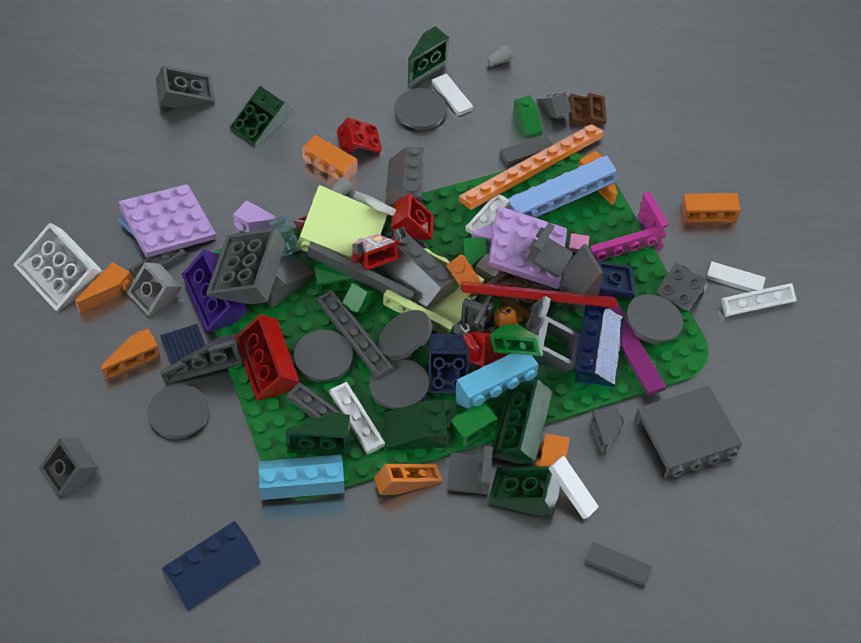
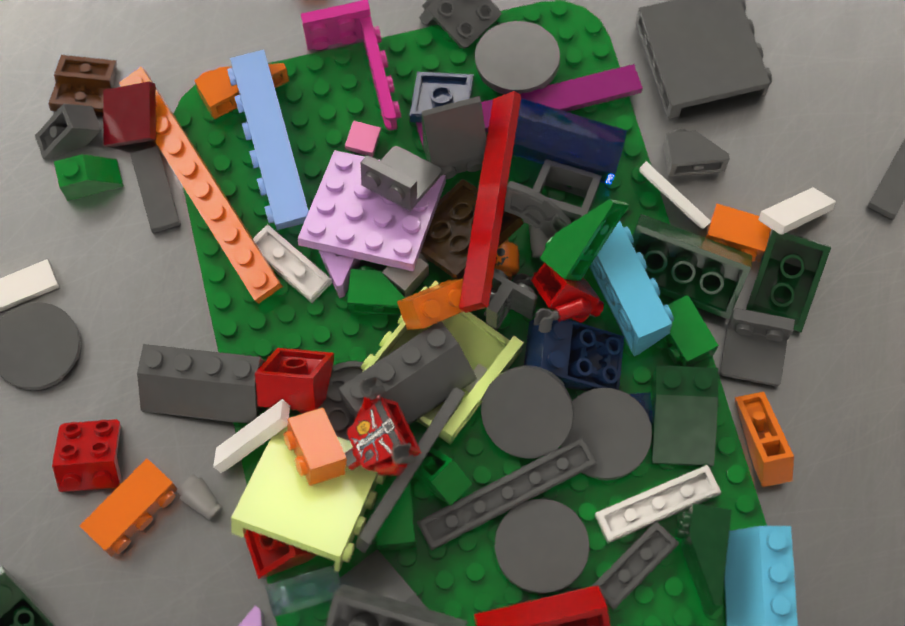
camera: 80 degrees left, 15 degrees up
none -> dark red tile [103,81,156,147]
none -> brick [284,408,347,486]
none -> white tile [639,161,711,229]

